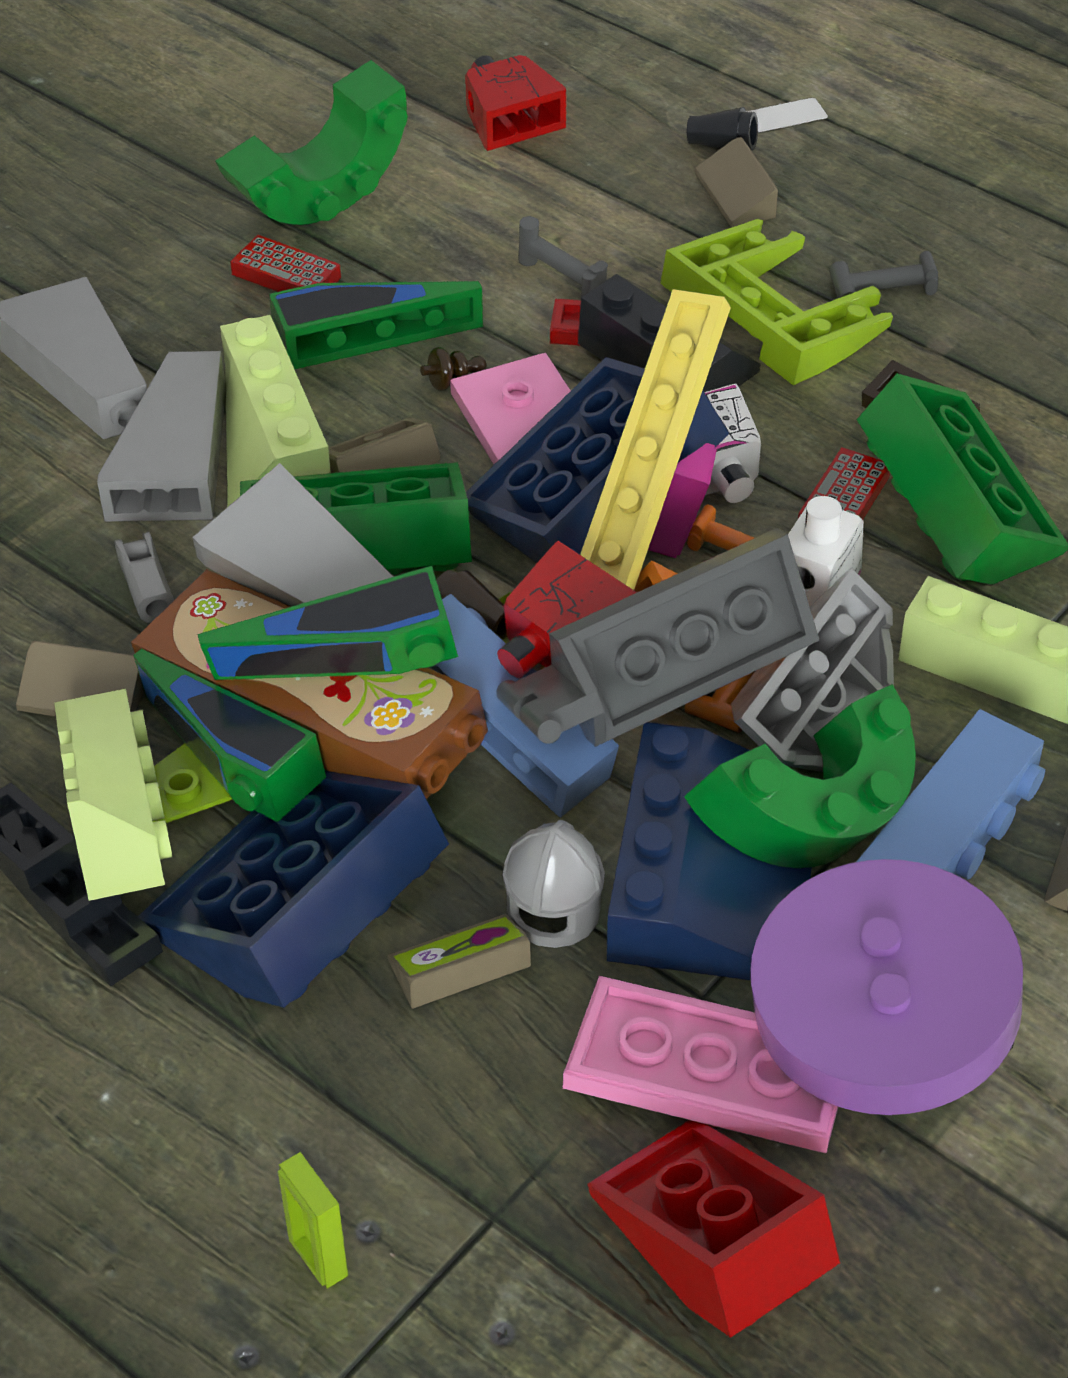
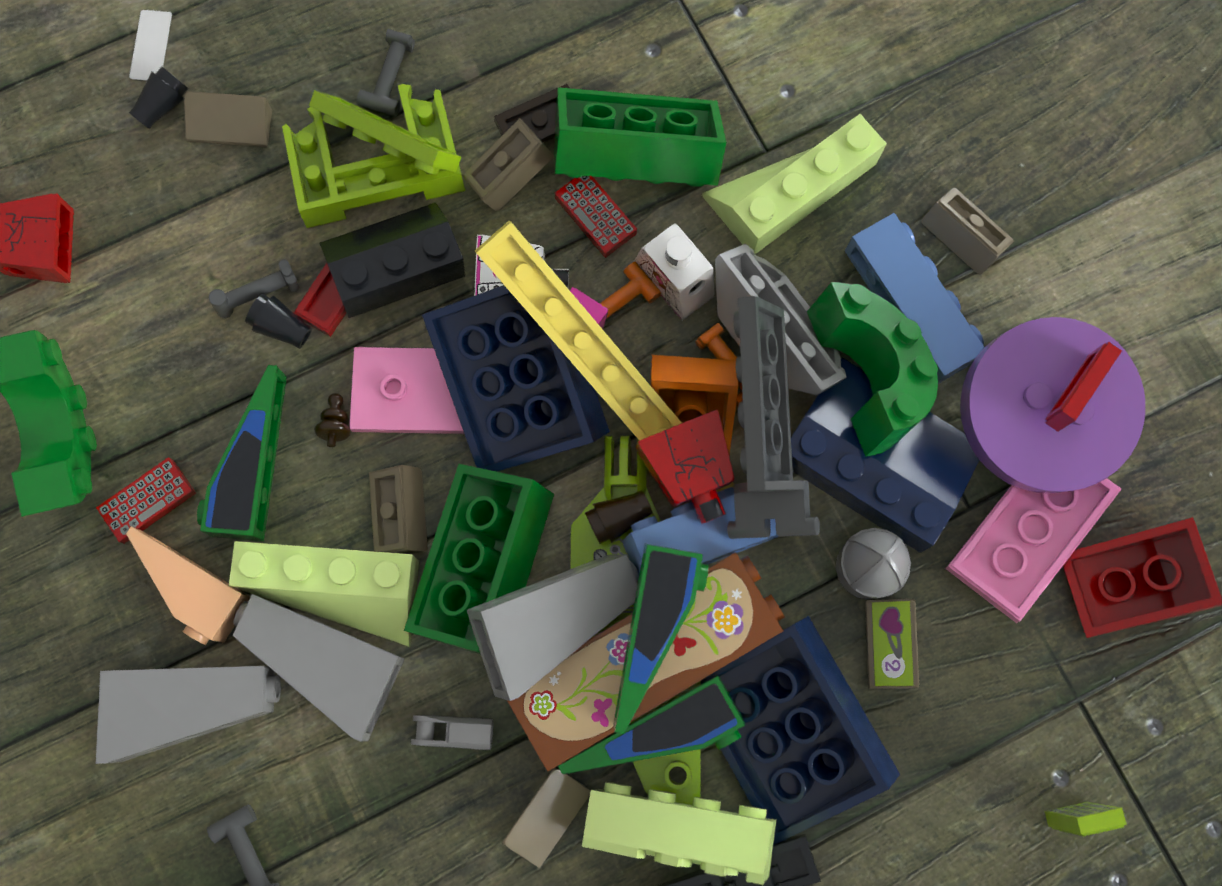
camera: 70 degrees left, 30 degrees up
none -> light nougat slope [126,526,251,645]
none -> black cone [245,294,312,349]
none -> lime plate [309,90,462,175]
none -> dark tan slope [462,118,554,211]
none -> red tile [1045,342,1122,432]

